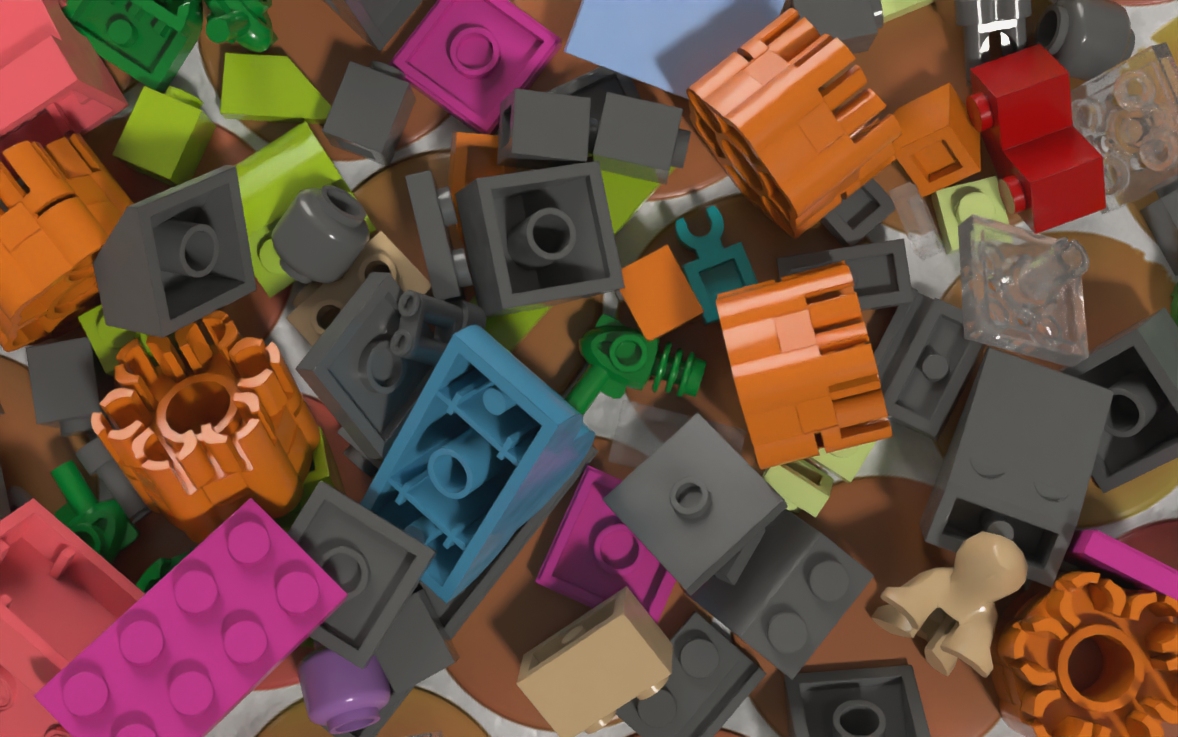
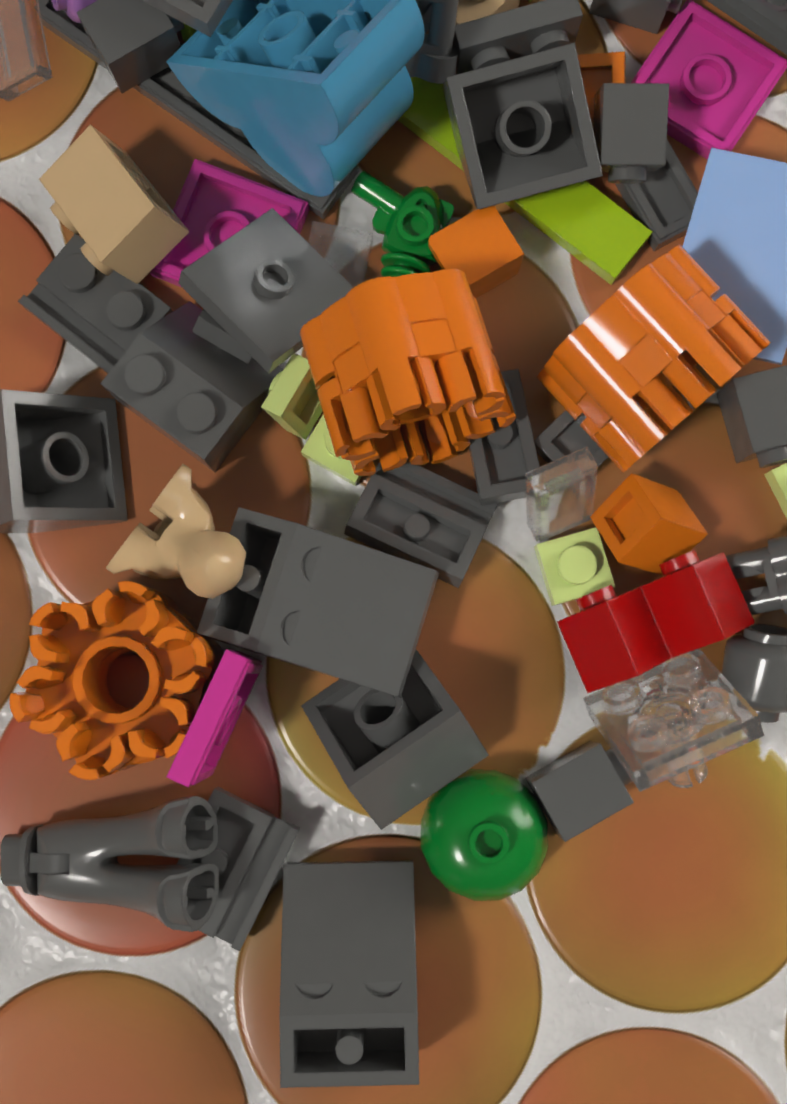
camera: 85 degrees right, 0 degrees up
dark grey brick [593,92,691,185] -> none
teal plate [675,205,758,327] -> none
clear plate [958,214,1090,368] -> none

